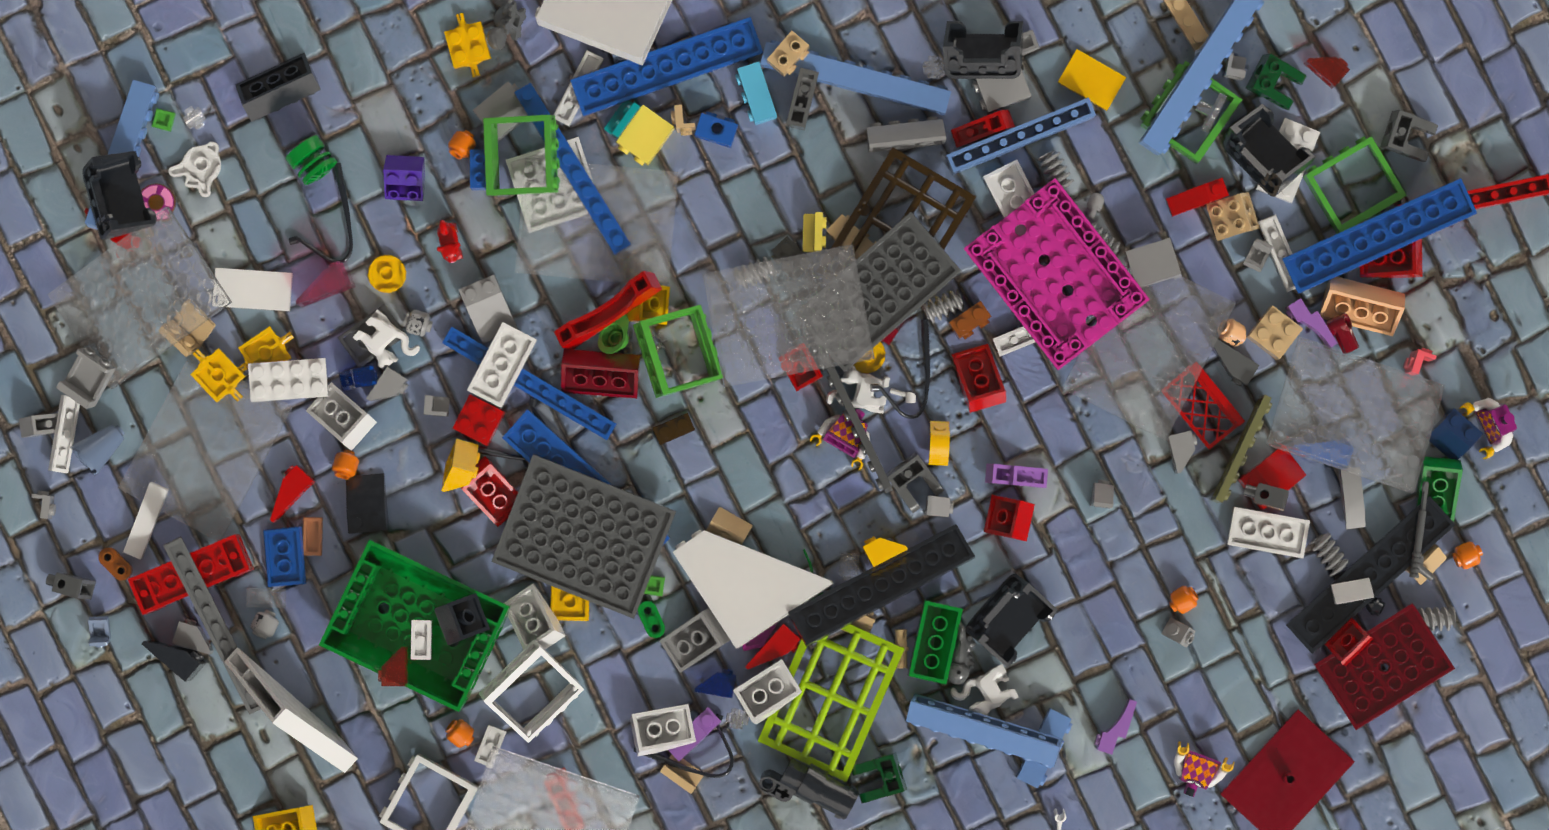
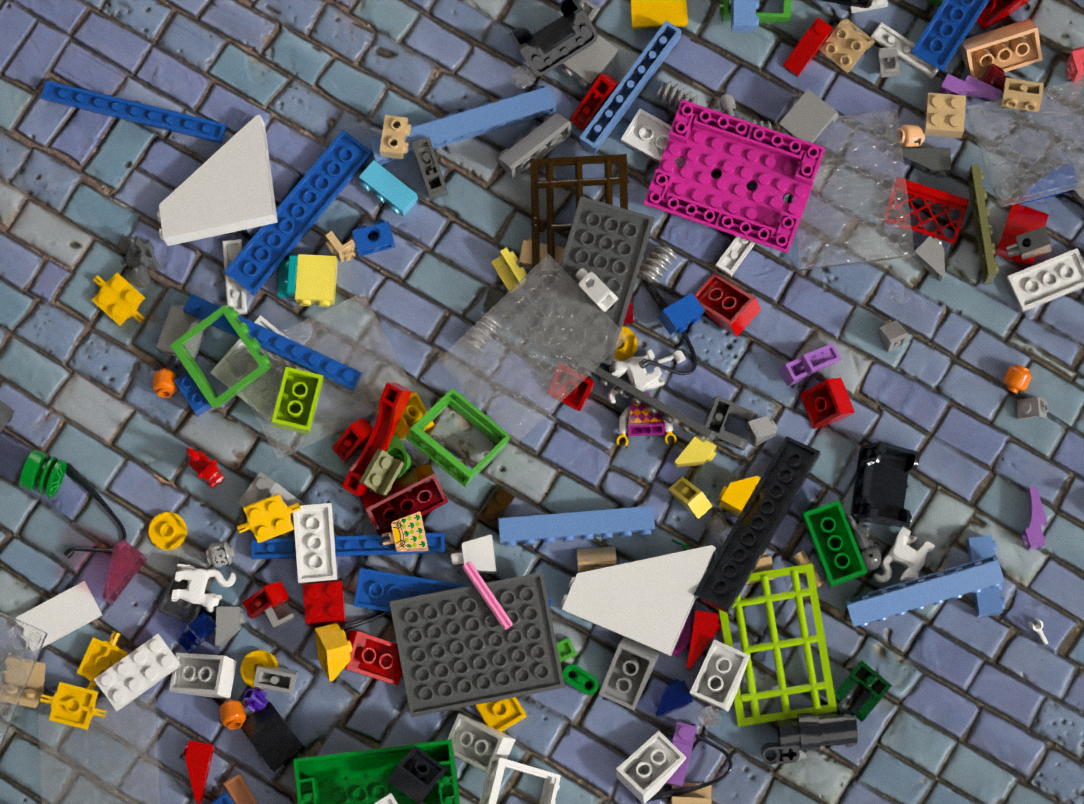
camera: 30 degrees left, 10 degrees down
dark purple slope [383,155,425,201] -> none
yellow brick [929,421,950,466] -> none
dark orange brick [948,301,992,339] -> none
none -> yellow plate [237,493,301,543]
none -> yellow tile [240,650,279,689]
none -> red slope [243,581,289,619]
none -> dark purple gear [243,687,267,712]
none -> light grey slope [253,666,298,694]
none -> lime brick [271,367,324,436]
none -> red slope [332,417,373,462]
none -> olive bracket [359,449,404,496]
none -> torso [381,512,428,552]
none -> white torso [451,535,497,574]
none -> bright pink axle [462,561,513,630]
none -> medium blue brick [498,506,655,547]
none -> white torso [575,268,619,312]
none -> blue brick [657,293,705,336]
none -> light yellow slope [668,477,712,519]
none -> light yellow slope [674,437,717,468]
none -> tan brick [1001,78,1044,112]

